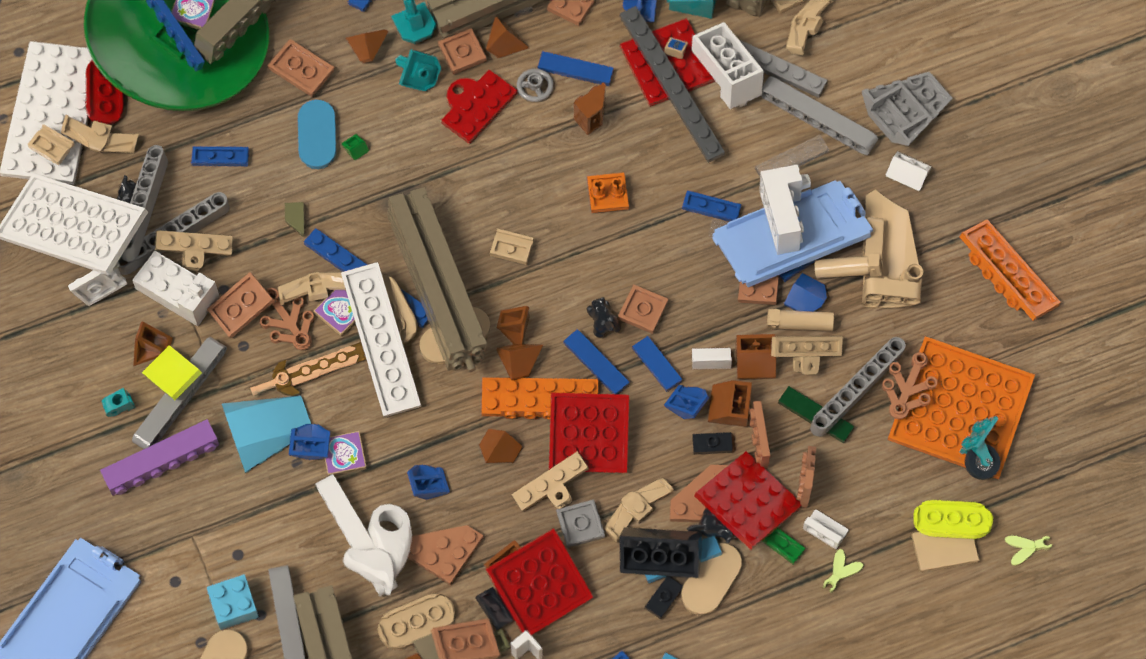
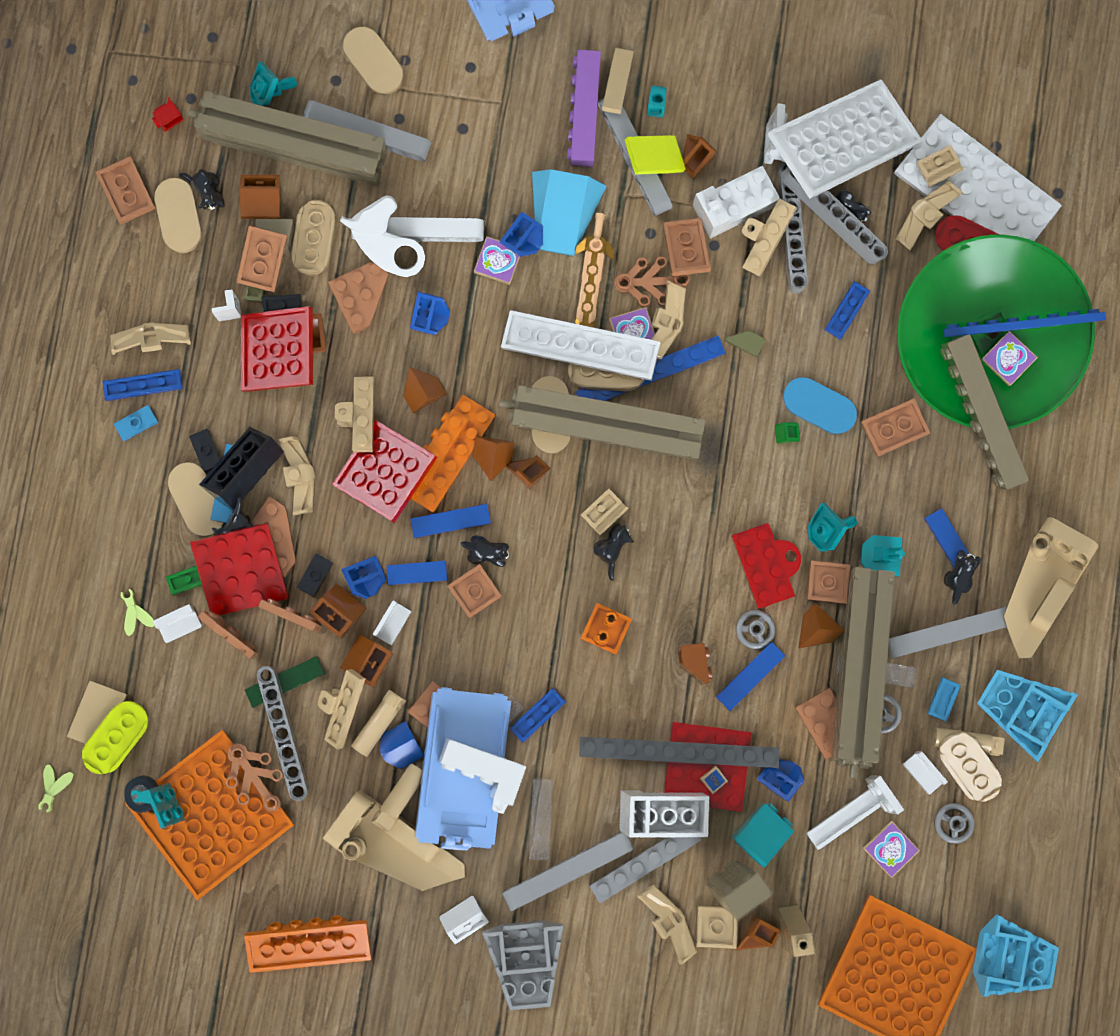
camera: 115 degrees right, 15 degrees up
medium azure brick [206,574,259,630] -> none
dark orange slope [346,29,389,63] -> none
light grey plate [556,499,605,548] -> none
none -> black animal [594,523,634,581]
none -> tan tile [602,48,634,114]

